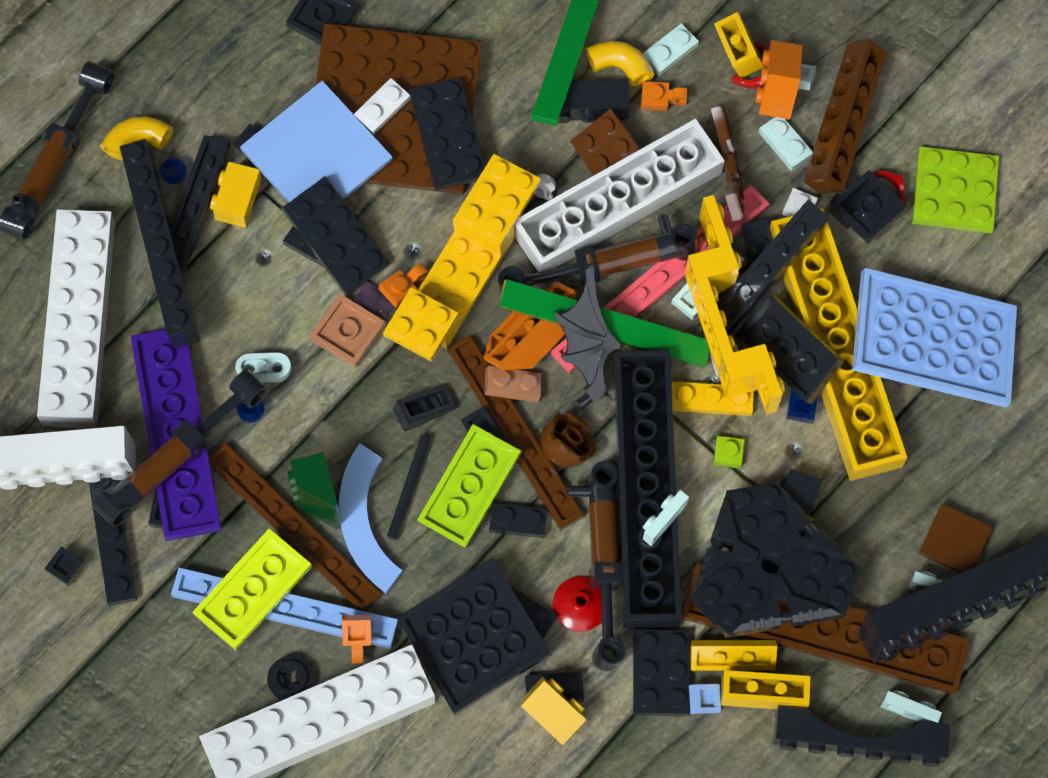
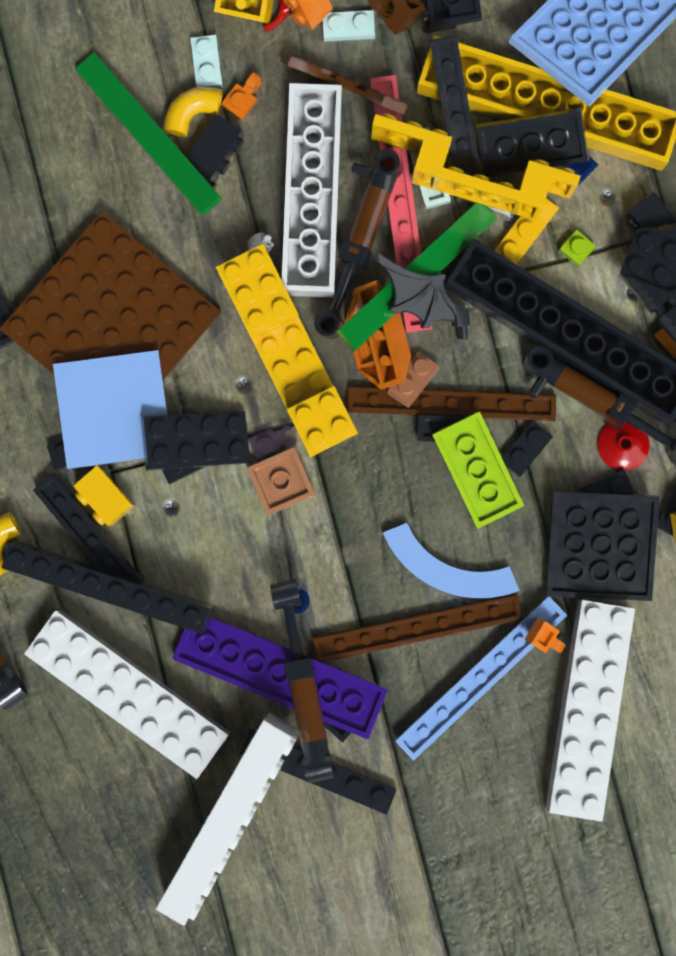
camera: 50 degrees left, 15 degrees up
black plate [44,546,85,587] -> none
clear blue plate [160,158,187,184] -> none
neon yellow plate [193,529,312,651] -> none
light aqua plate [235,353,291,383] -> none
black gear [267,656,313,700] -> none
dark green slope [287,452,341,530] -> none
white plate [354,78,410,135] -> none
orange plate [378,263,427,308] -> none
black bar [387,435,431,541] -> none
black slope [393,384,457,432] -> none
black plate [409,77,485,191] -> none
reddish brown cylinder [540,412,596,468] -> none
reddish brown plate [570,108,641,176] -> none
light aqua plate [643,490,689,546] -> none
black plate [740,218,773,266] -> none
white plate [782,188,818,217] -> none

